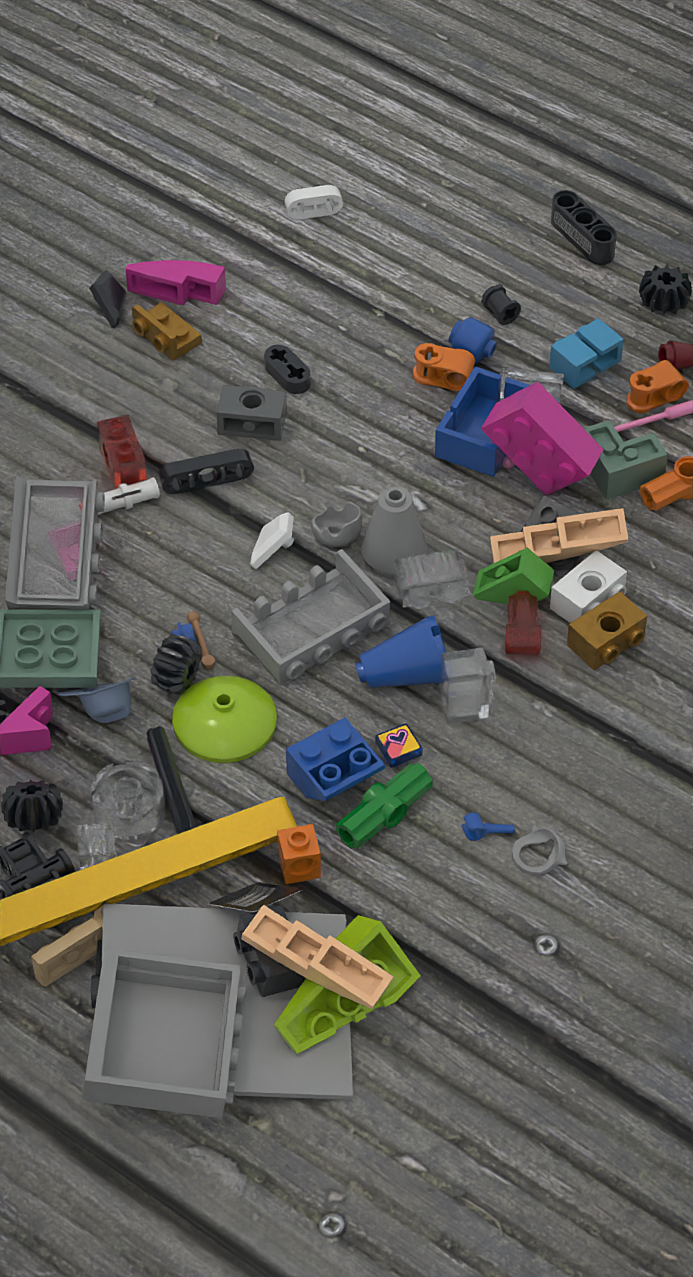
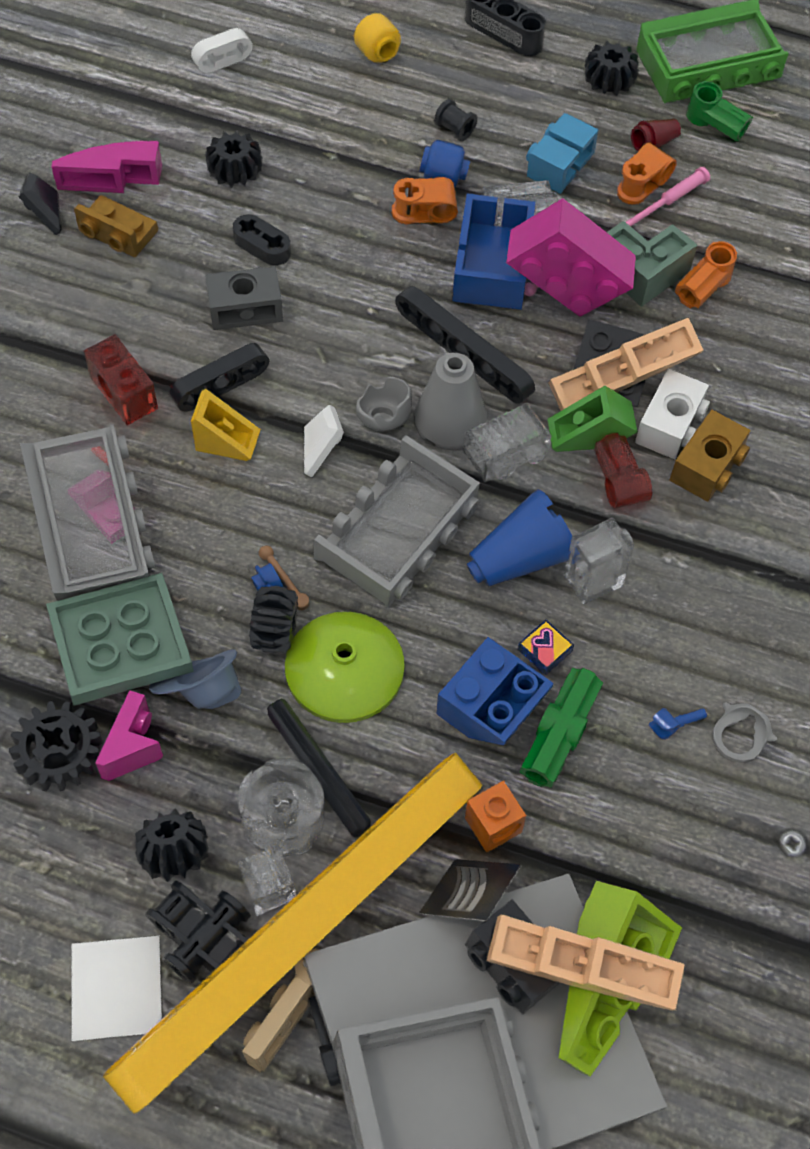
camera: 20 degrees left, 10 degrees up
white pin [98,477,160,515] -> none
none -> yellow slope [191,389,261,461]
none -> black gear [205,130,263,188]
none -> yellow head [354,13,401,63]
none -> black beam [395,286,535,404]

